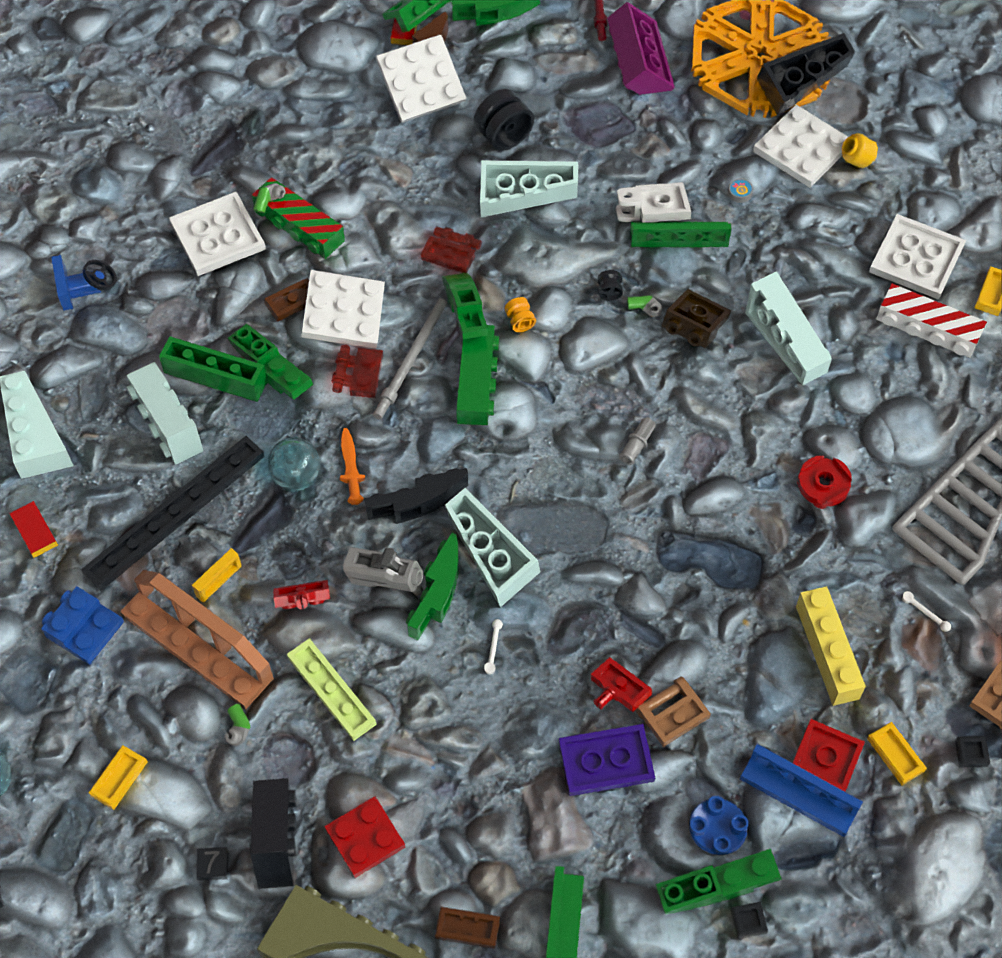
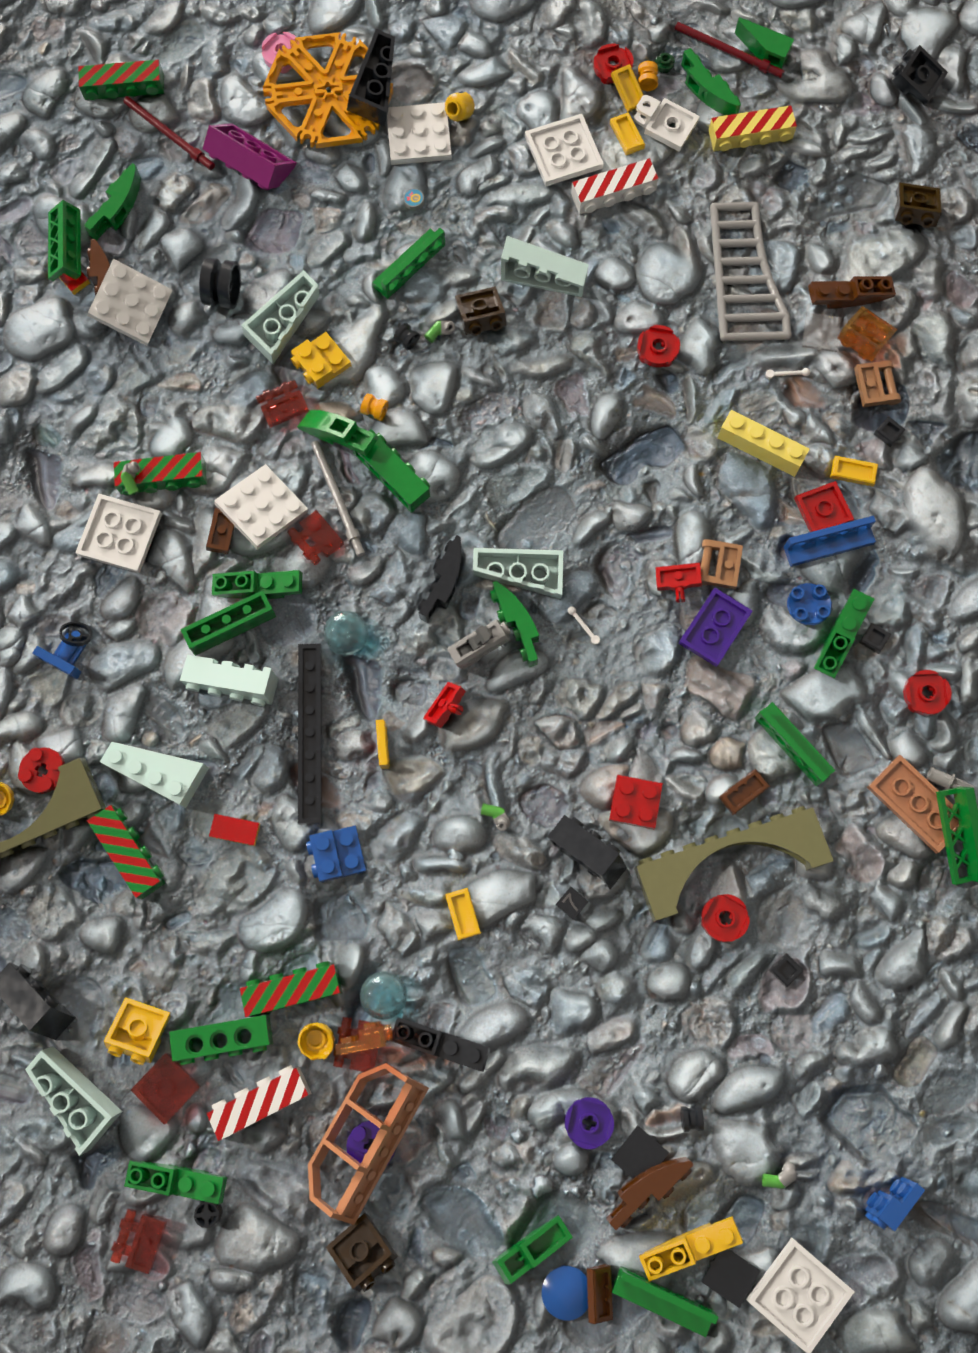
camera: 45 degrees left, 15 degrees up
nougat plate [120,570,274,710] -> none
yellowish green plate [287,638,377,741] -> none
orange sword [339,428,365,505] -> none
white plate [616,182,691,223] -> none
light grey axle [619,417,656,465] -> none
none -> yellow plate [290,332,352,389]

